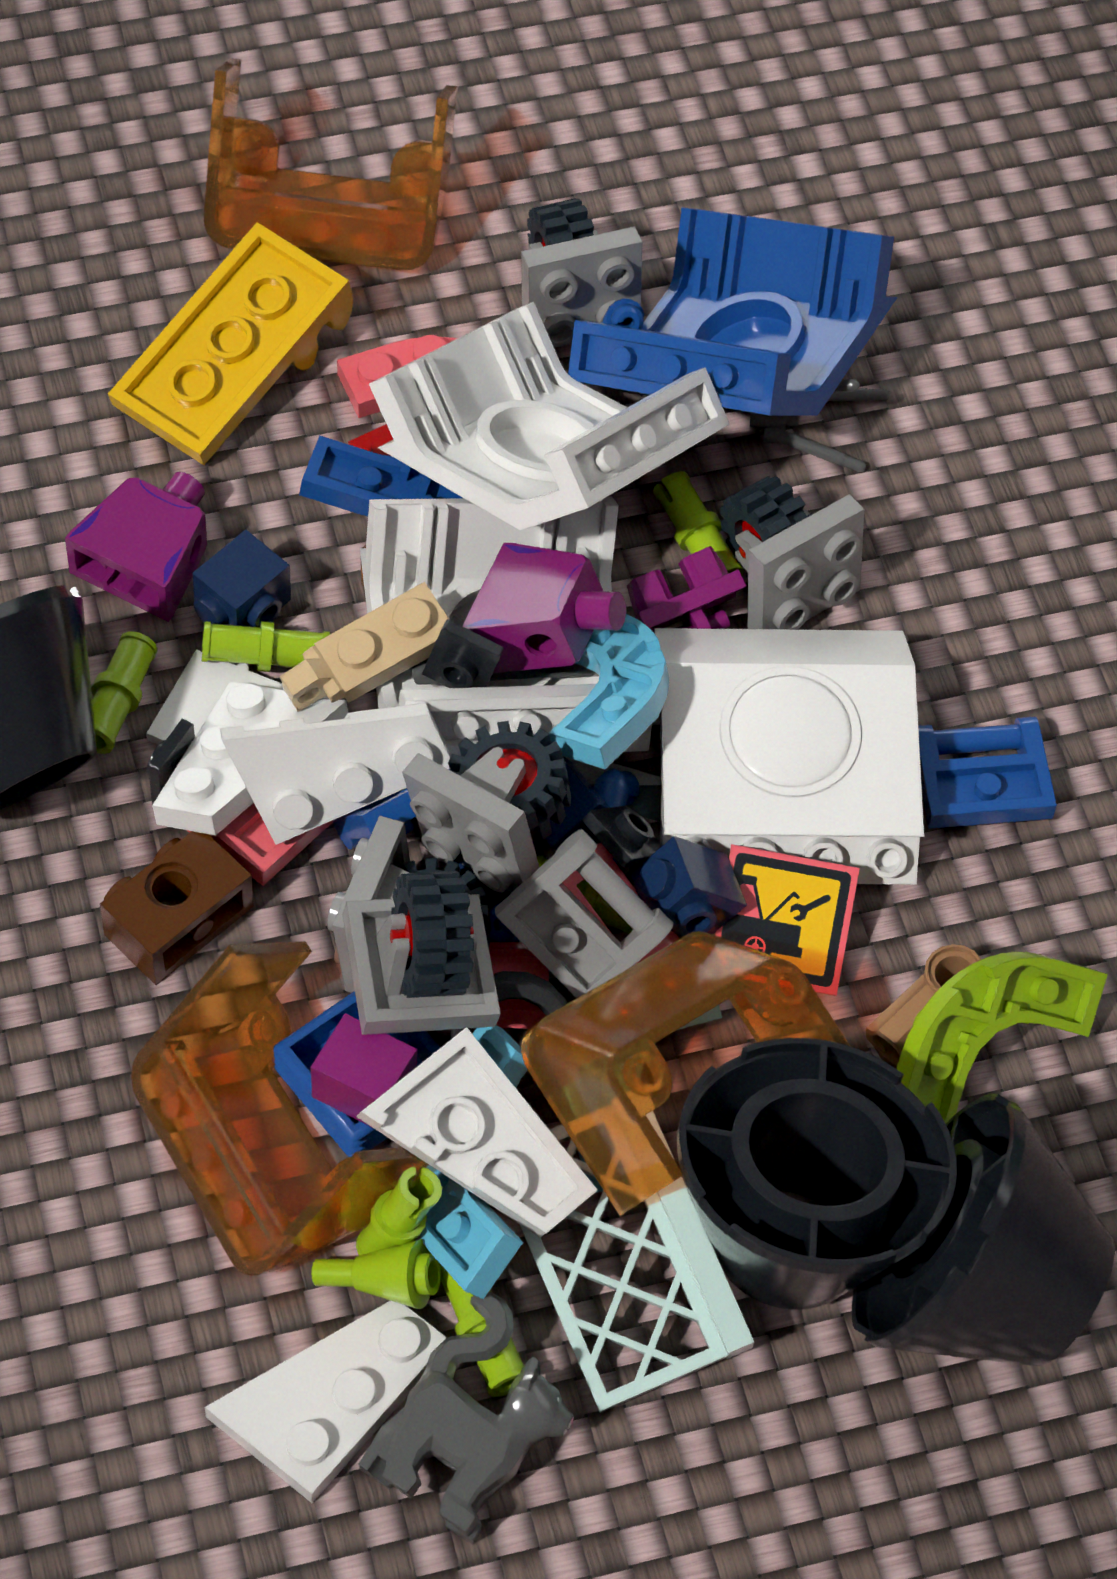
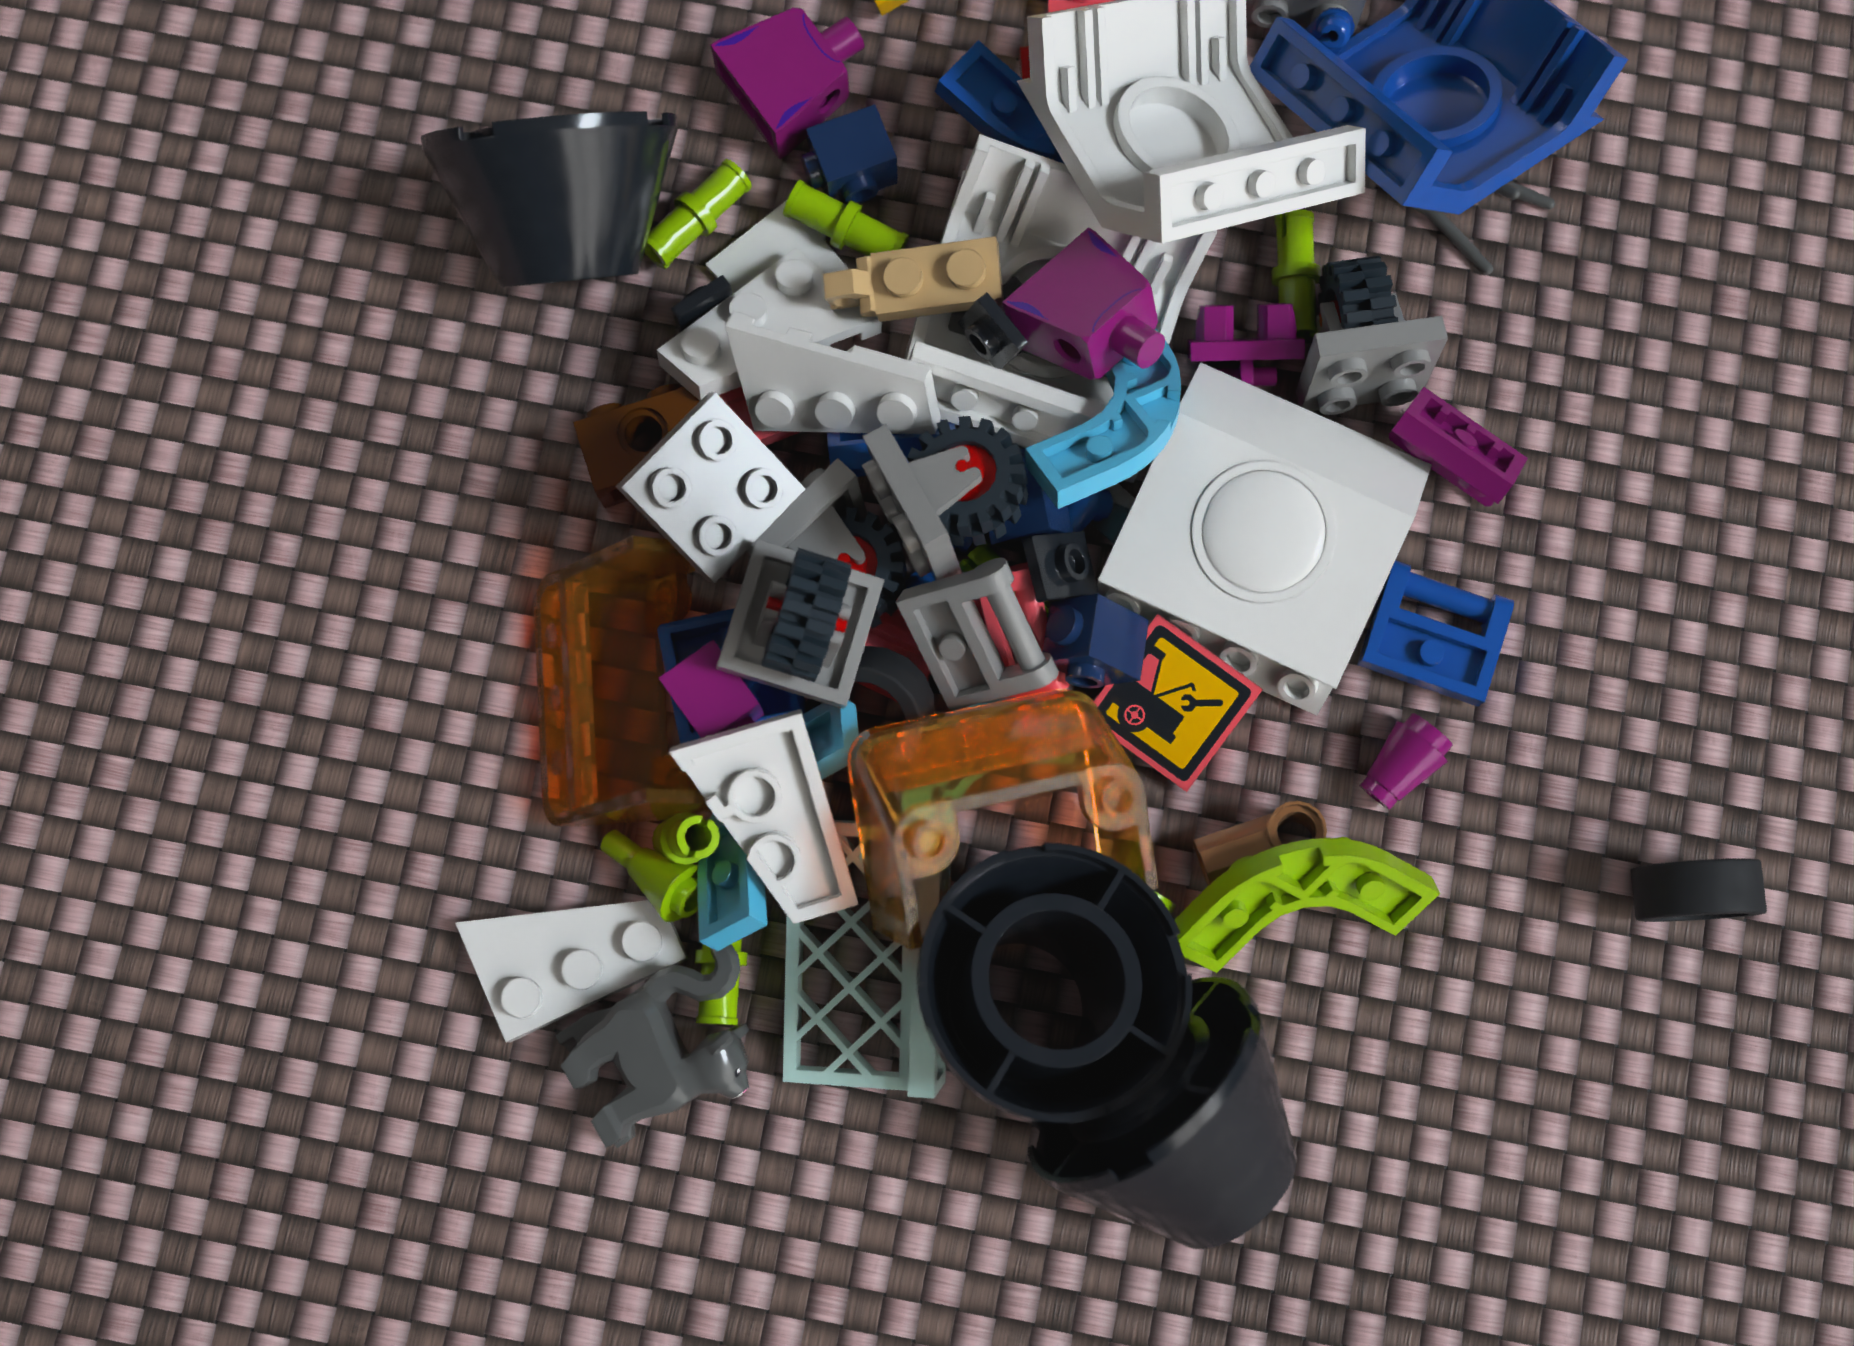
camera: 30 degrees right, 20 degrees up
none -> plate [616,392,805,583]
none -> magenta cone [1359,713,1453,810]
none -> magenta bracket [1389,387,1528,507]

